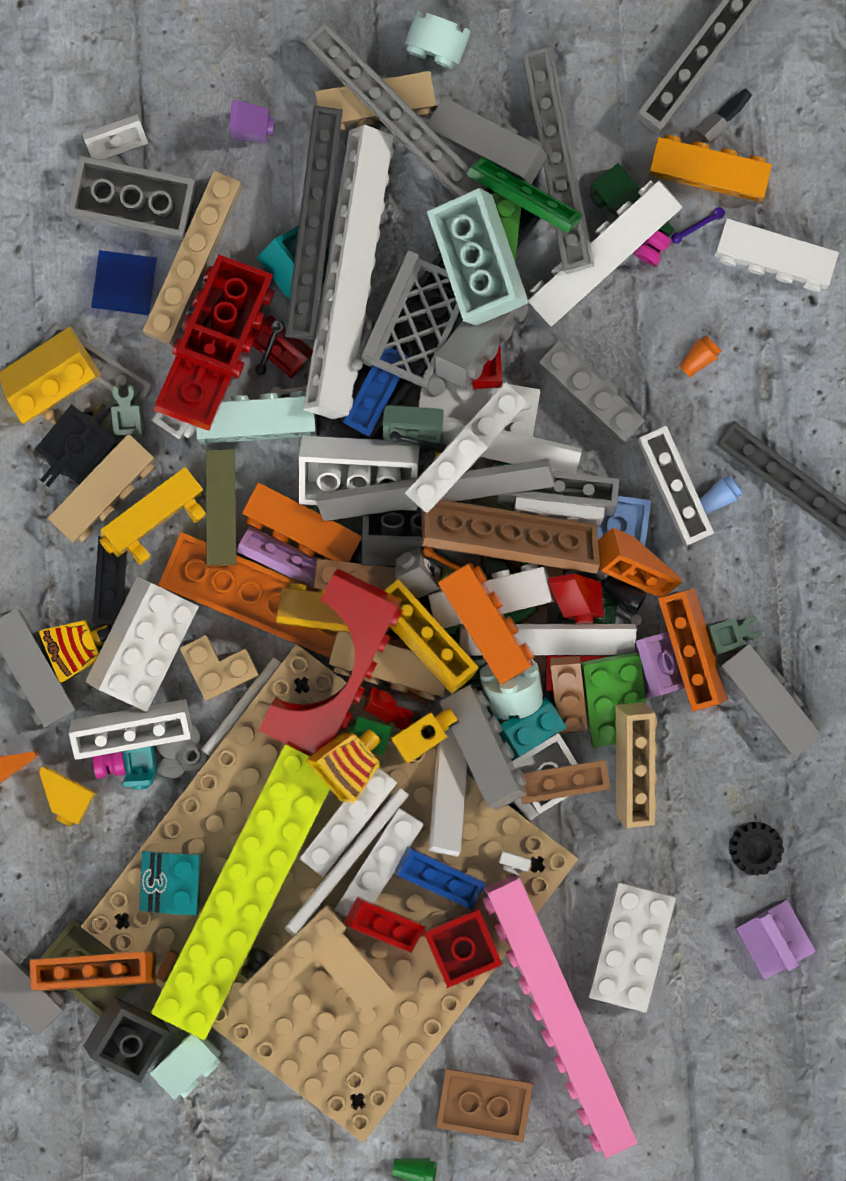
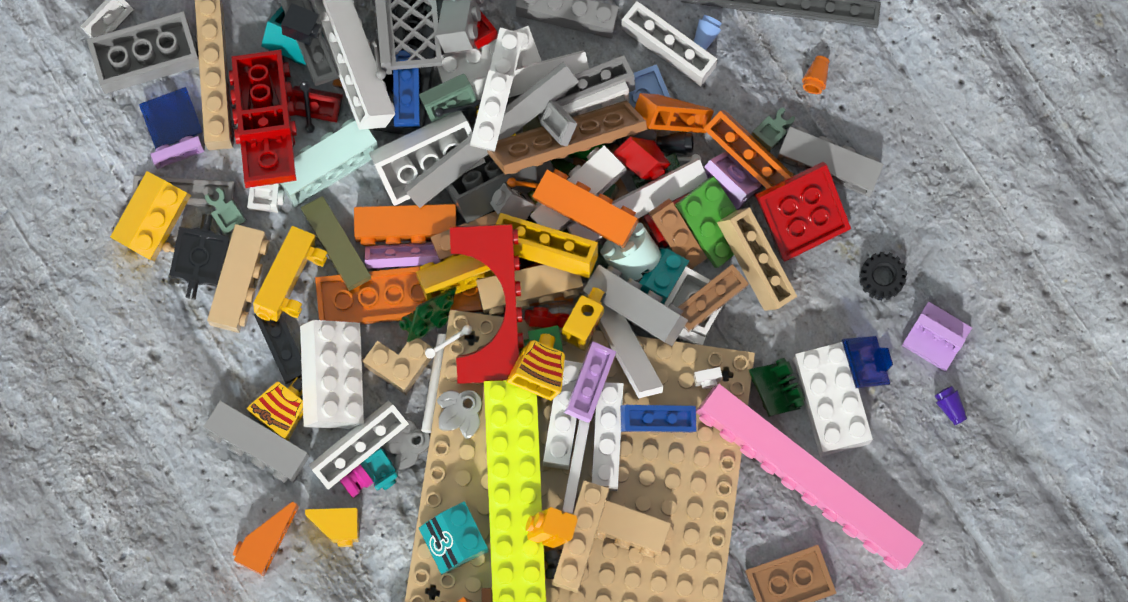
camera: 30 degrees left, 10 degrees down
red plate [343,896,425,953] -> none
red brick [424,907,503,989] -> none
none -> lavender plate [151,136,204,169]
none -> black brick [281,3,323,46]
none -> dark green hinge [399,287,456,343]
none -> white hinge [425,325,472,358]
none -> light grey plate [437,390,482,439]
none -> light orange brick [525,507,578,548]
none -> light grey tile [540,101,577,146]
none -> lavender plate [564,341,616,423]
none -> dark green hinge [749,358,806,417]
none -> red plate [756,162,851,262]
none -> orange cone [802,56,830,94]
none -> clear blue piece [842,336,893,388]
none -> dark purple cone [934,386,967,426]

